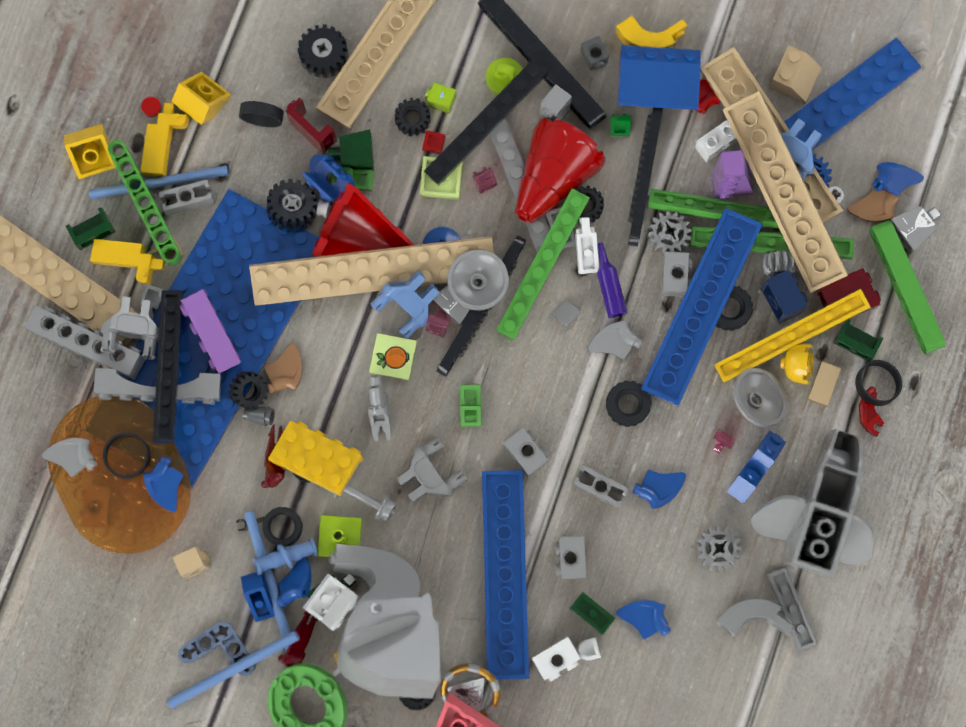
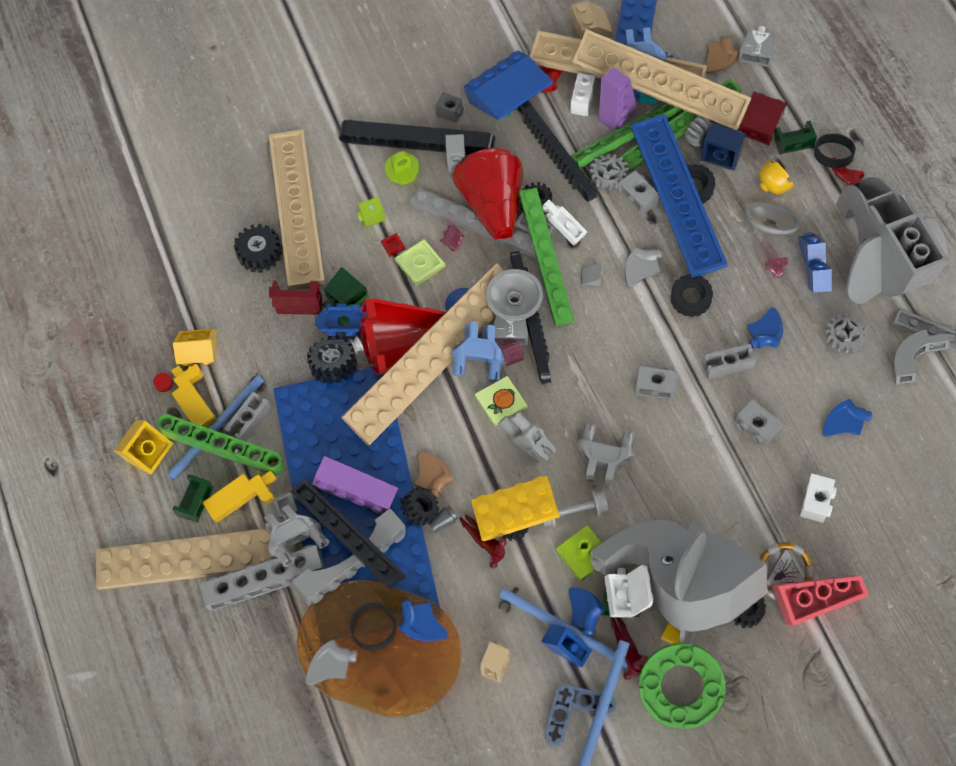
camera: 40 degrees left, 15 degrees down
black tyre [239,101,284,127] -> none
medium blue piece [252,538,318,575] -> none
black tyre [262,507,303,547] -> none
black tyre [394,98,431,137] -> none
black plate [424,58,549,186] -> none
bright green slope [460,384,481,427] -> none
blue plate [482,470,529,680] -> none
dark green panel [569,592,616,635] -> none
white tile [577,637,601,661] -> none
dark purple piece [597,242,628,318] -> none
green tile [610,114,631,137] -> none
yellow arch [615,16,687,49] -> none
yellow plate [714,289,870,383] -> none
tan tile [807,361,841,407] -> none
bright green beam [869,220,945,354] -> none
blue arm [873,162,924,196] -> none

